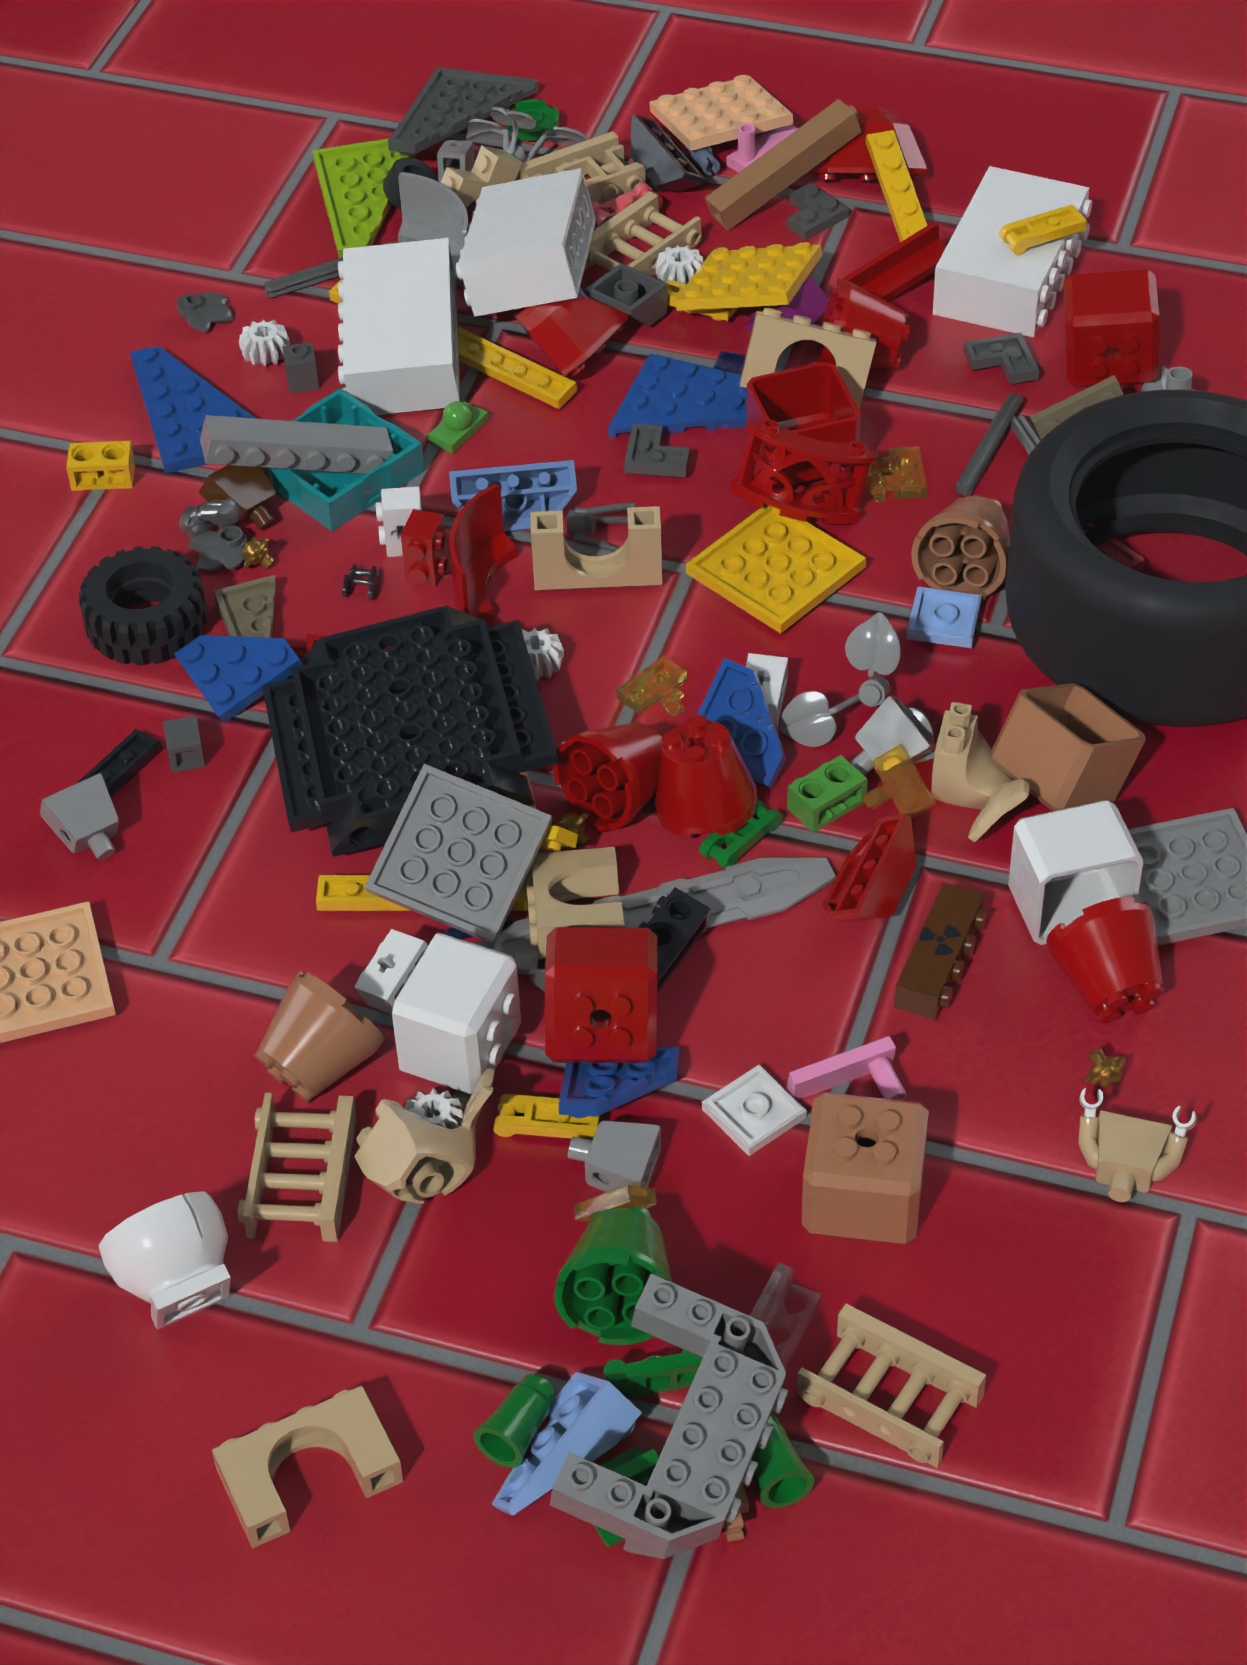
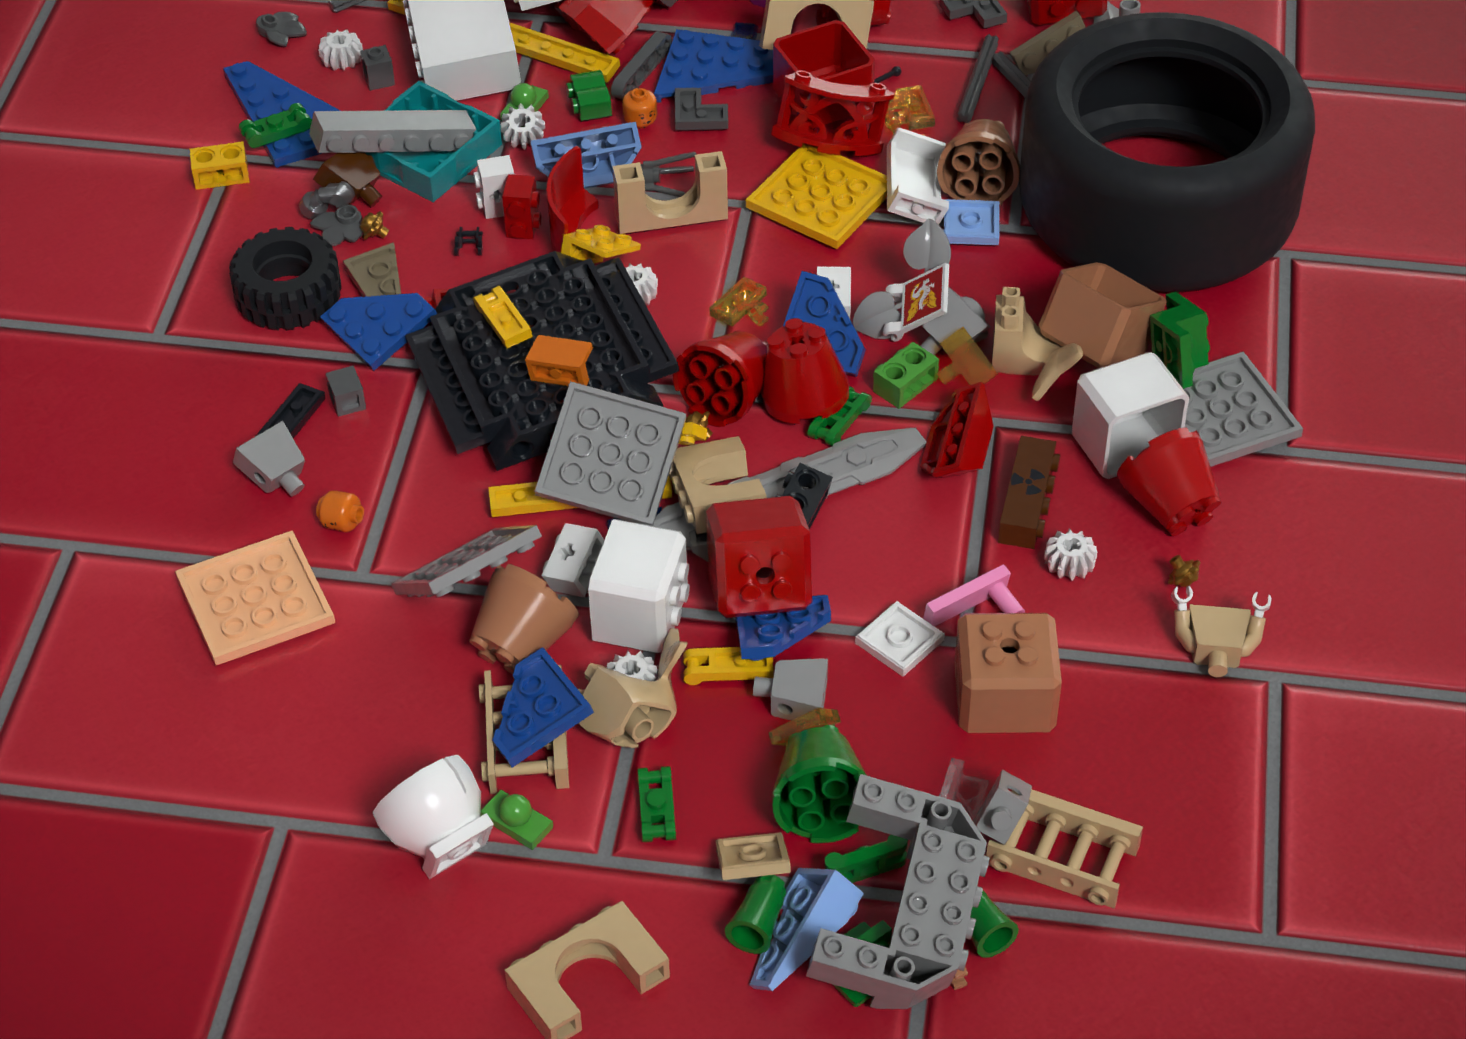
camera: 10 degrees left, 0 degrees up
none -> green plate [239,103,312,148]
none -> orange head [316,491,364,532]
none -> light grey plate [391,525,542,597]
none -> yellow plate [473,286,533,349]
none -> bright green tile [480,790,553,850]
none -> blue plate [492,647,594,768]
none -> white gear [500,103,545,150]
none -> orange panel [525,335,593,386]
none -> yellow bracket [561,225,641,264]
none -> green brick [566,70,612,121]
none -> dark grey beam [611,31,672,100]
none -> orange head [622,88,657,128]
none -> green plate [638,766,676,842]
none -> tan tile [715,832,791,880]
none -> black hinge [874,66,902,83]
none -> flag [883,262,949,342]
none -> white panel [887,128,949,225]
none -> light grey torso [973,769,1032,845]
none -> white gear [1044,528,1098,581]
none -> green bracket [1150,291,1210,389]

